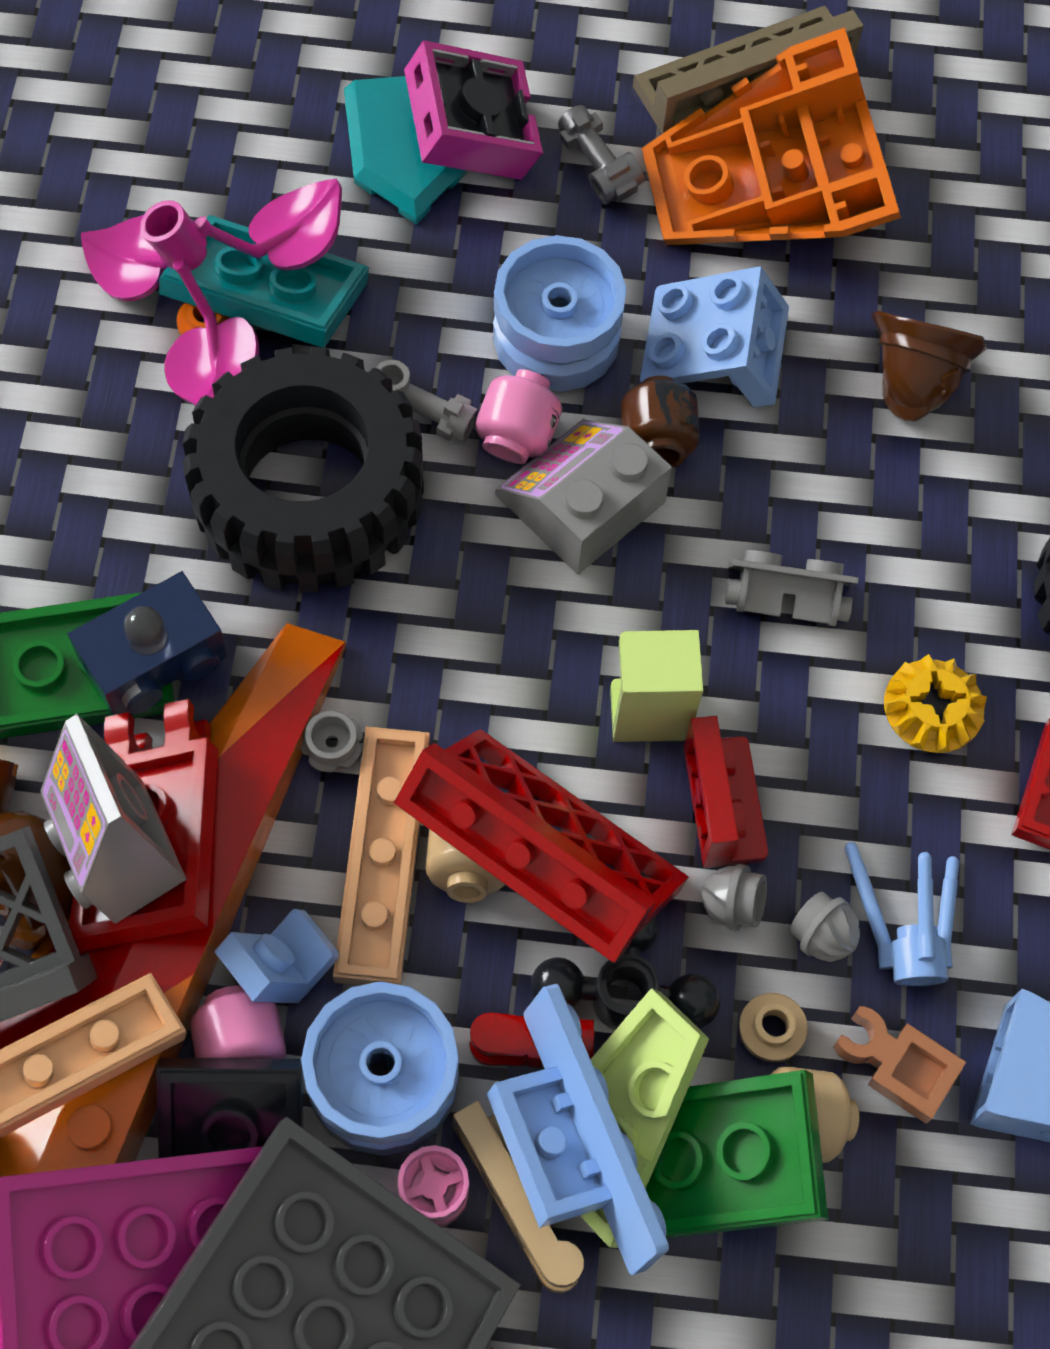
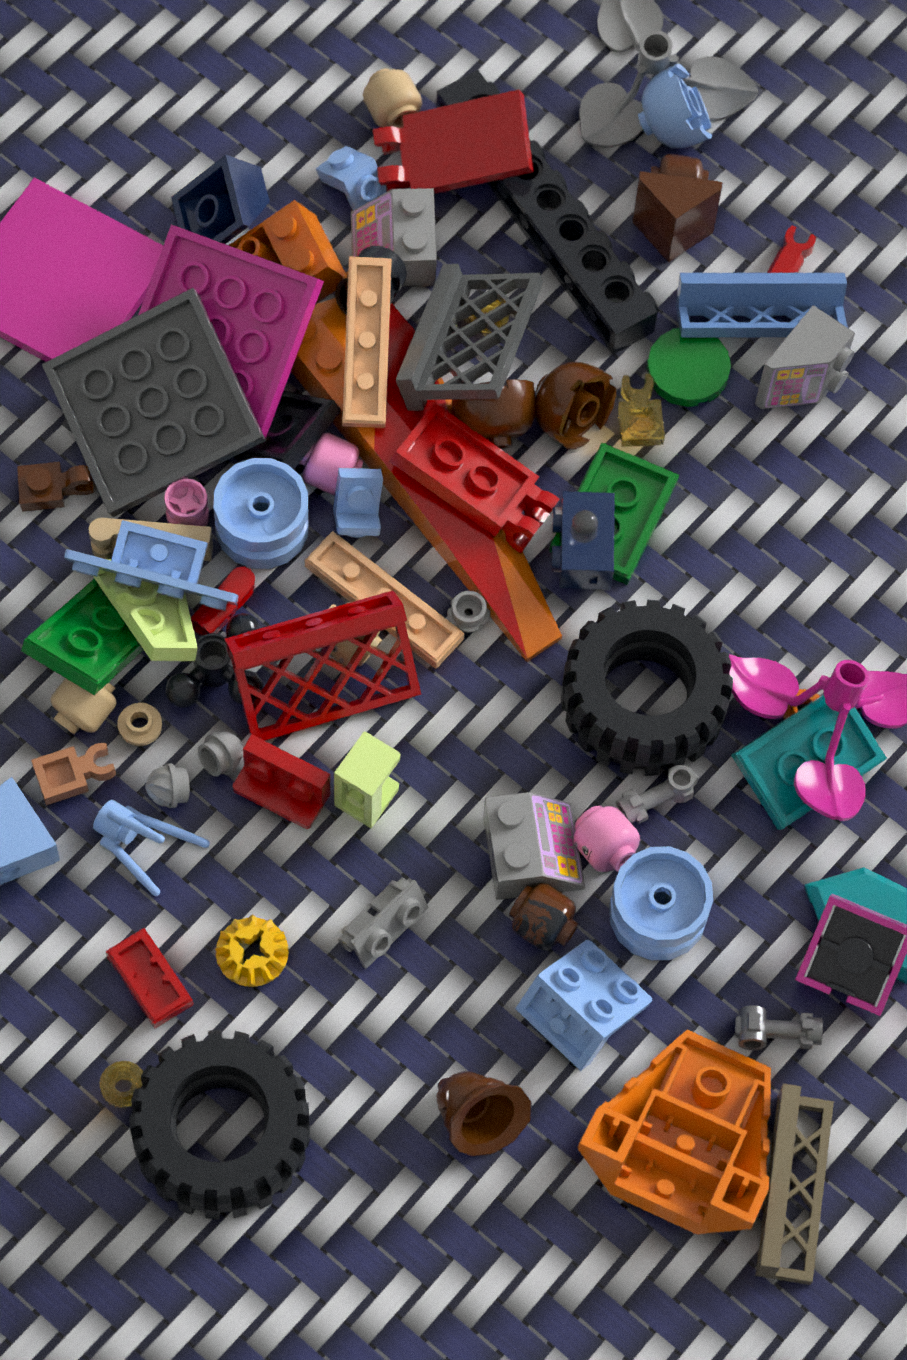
camera: 125 degrees right, 0 degrees up
light grey slope [40,714,187,924] -> none

